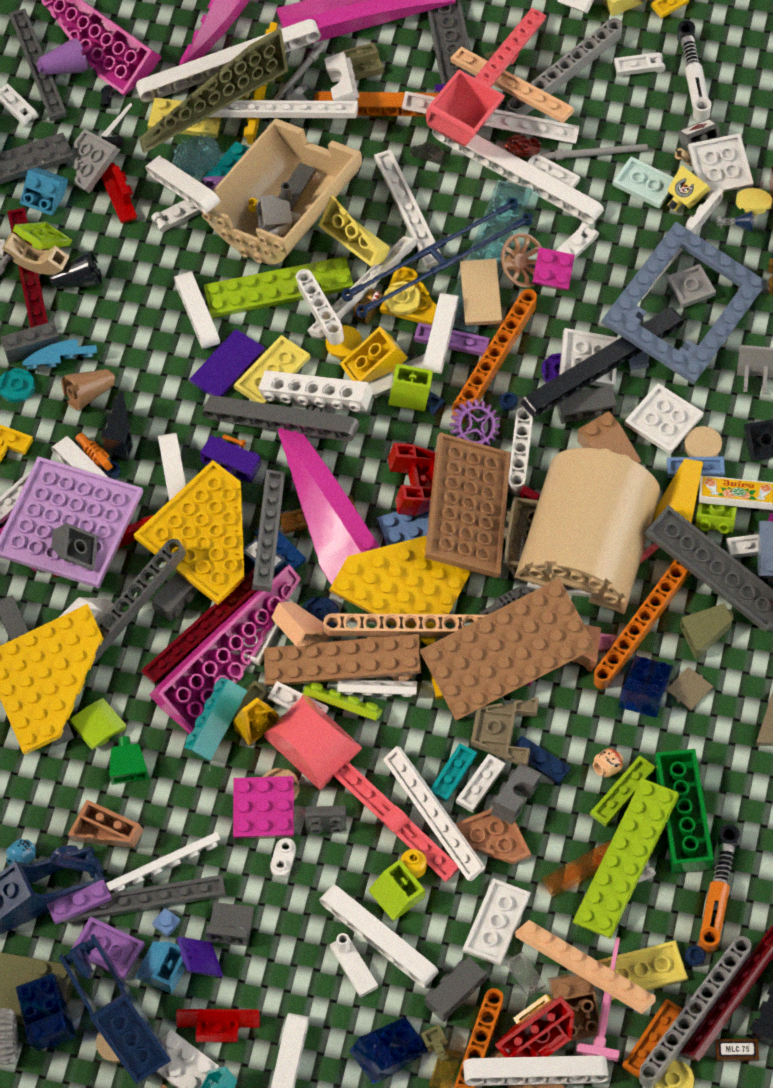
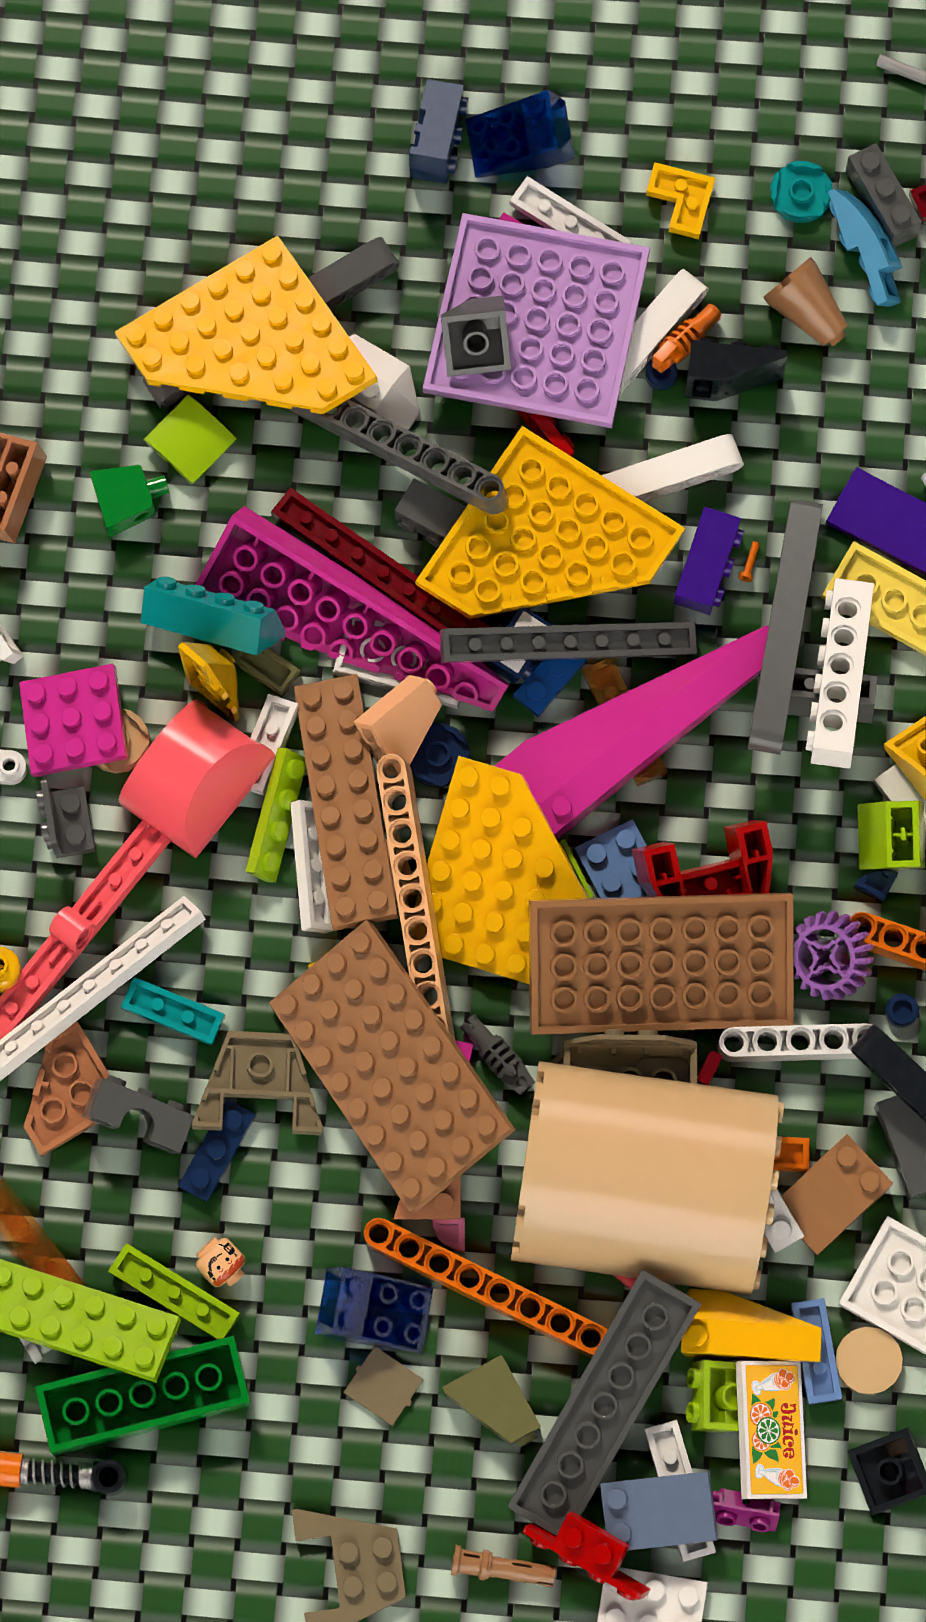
camera: 80 degrees right, 15 degrees up
white plate [456,754,505,813] -> none

